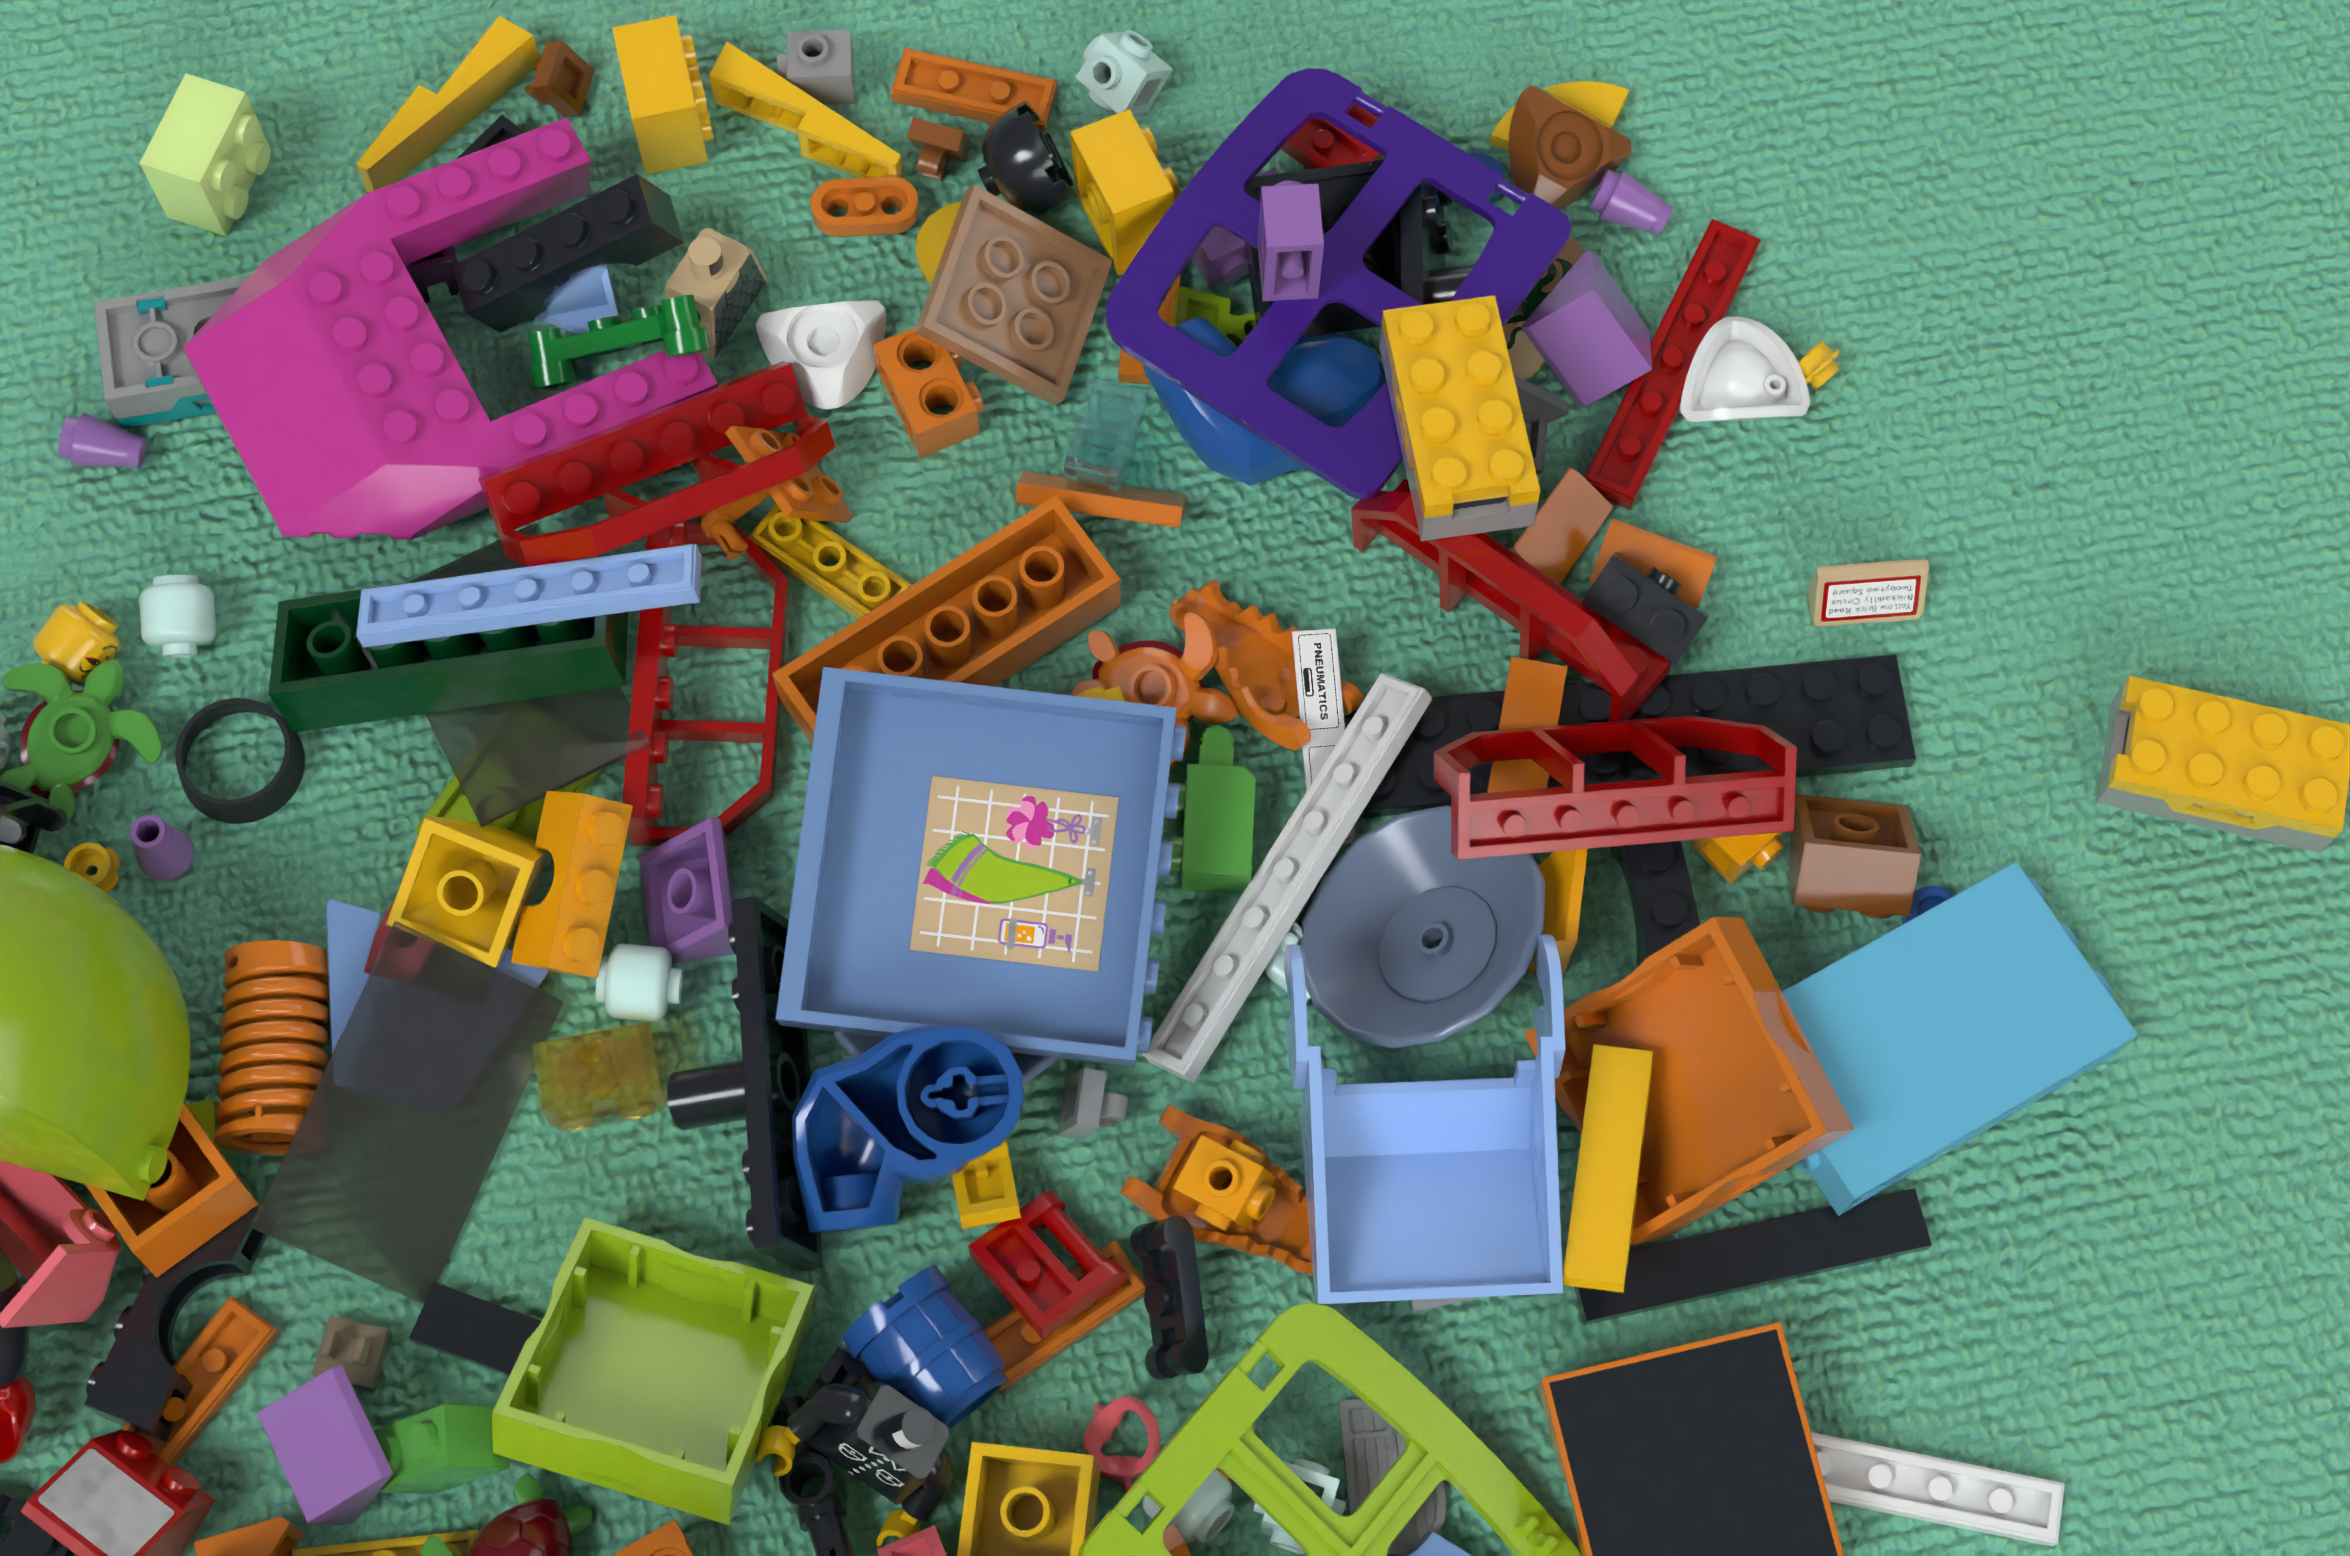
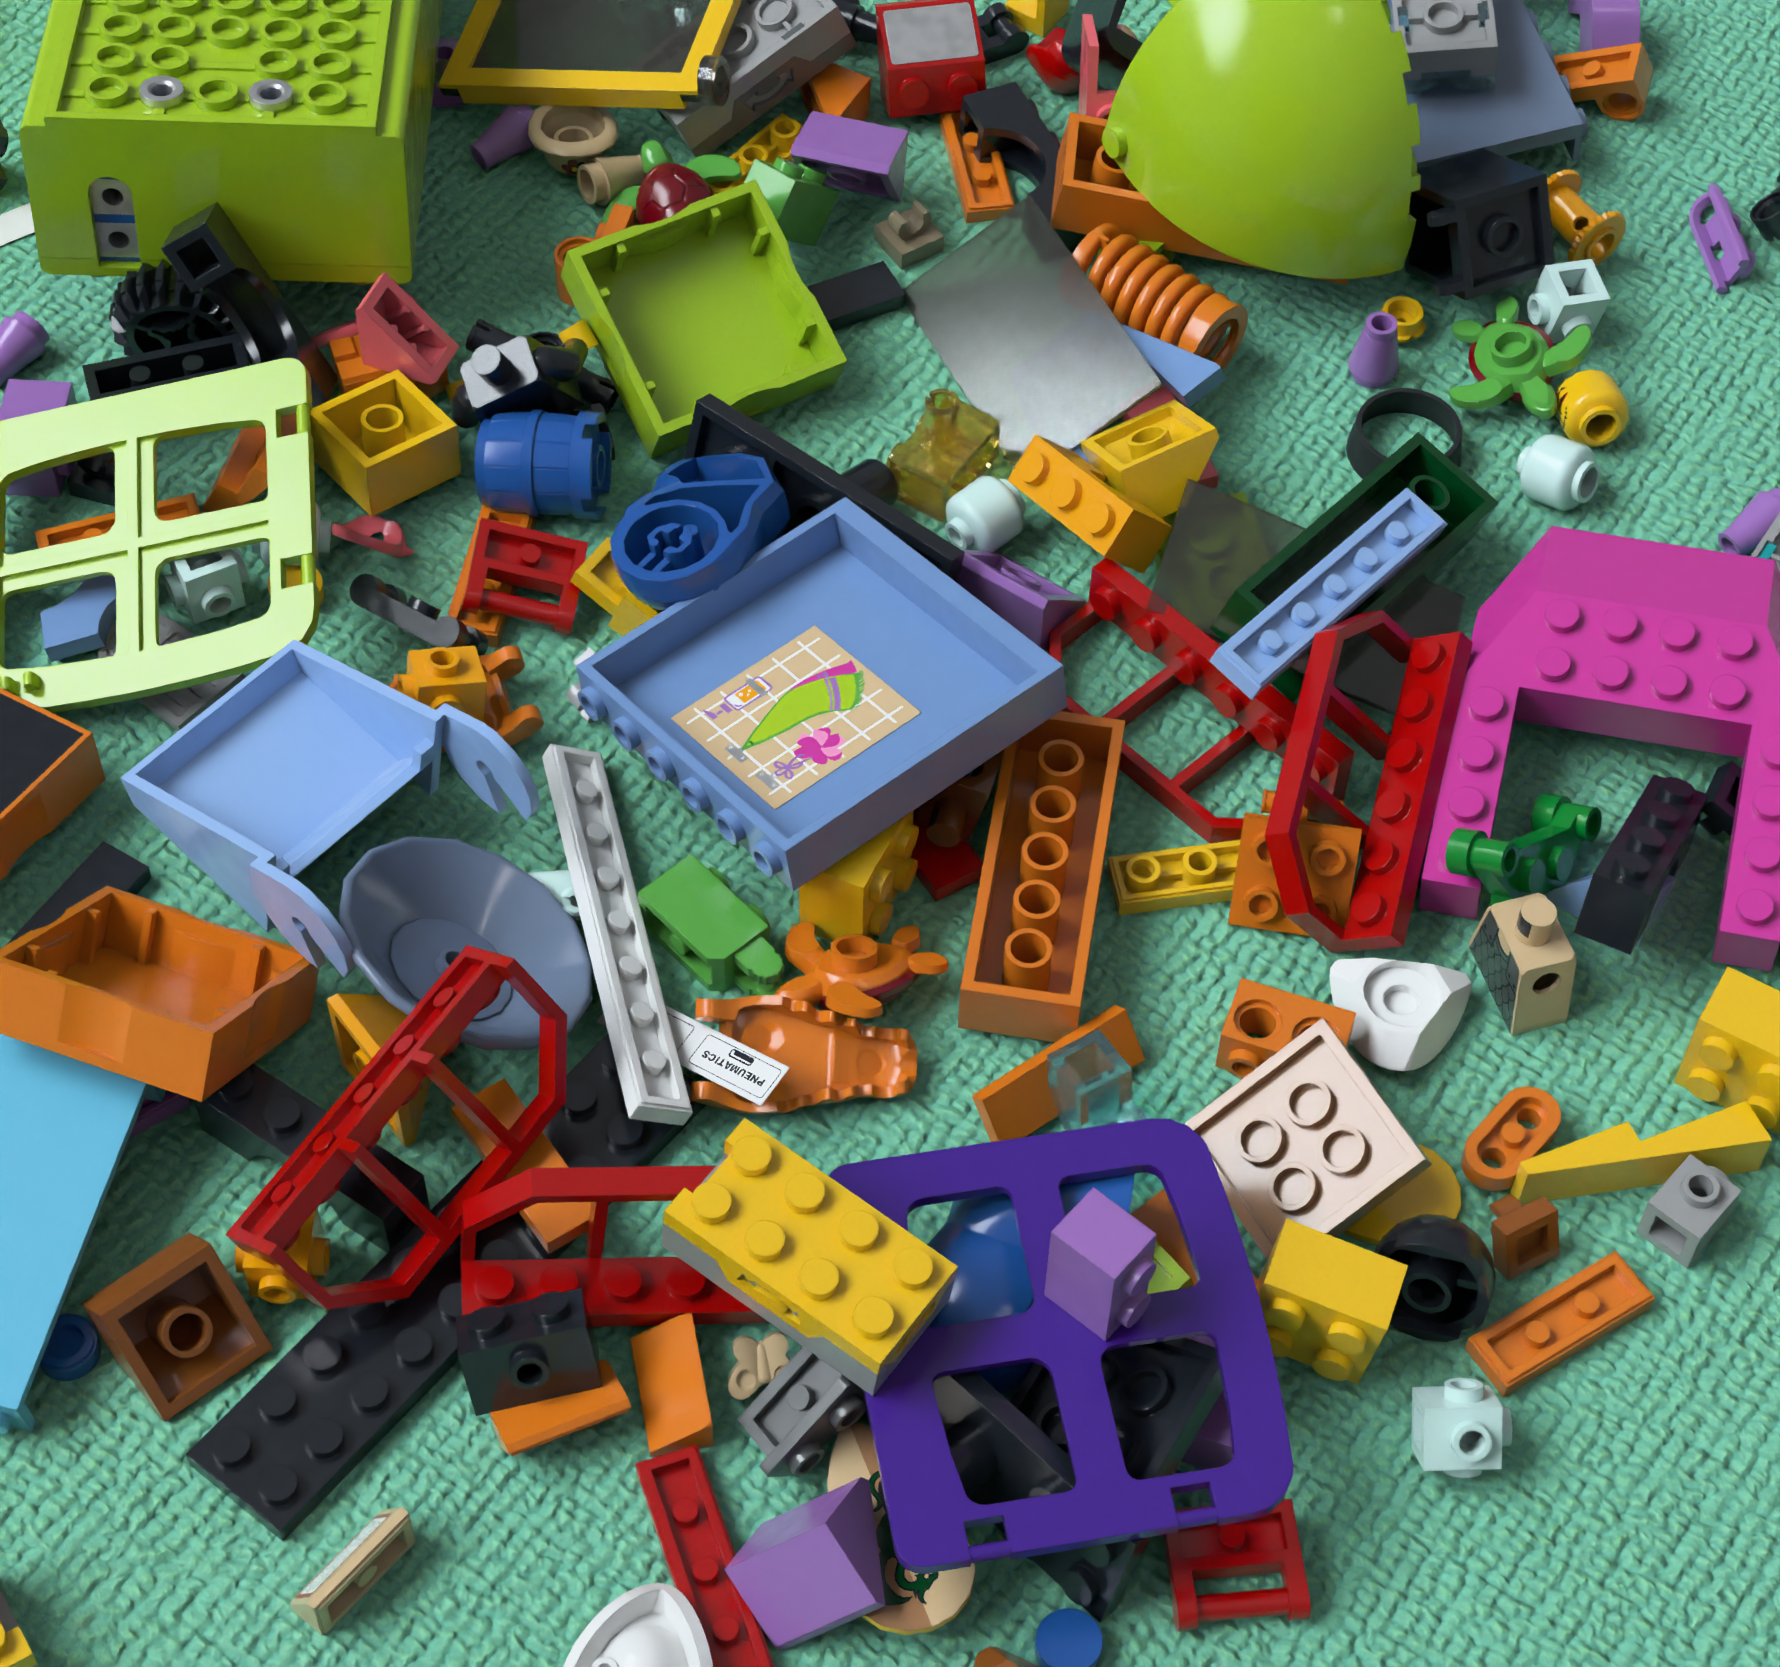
camera: 135 degrees right, 15 degrees down
yellow slope [1563,1044,1653,1293] -> none

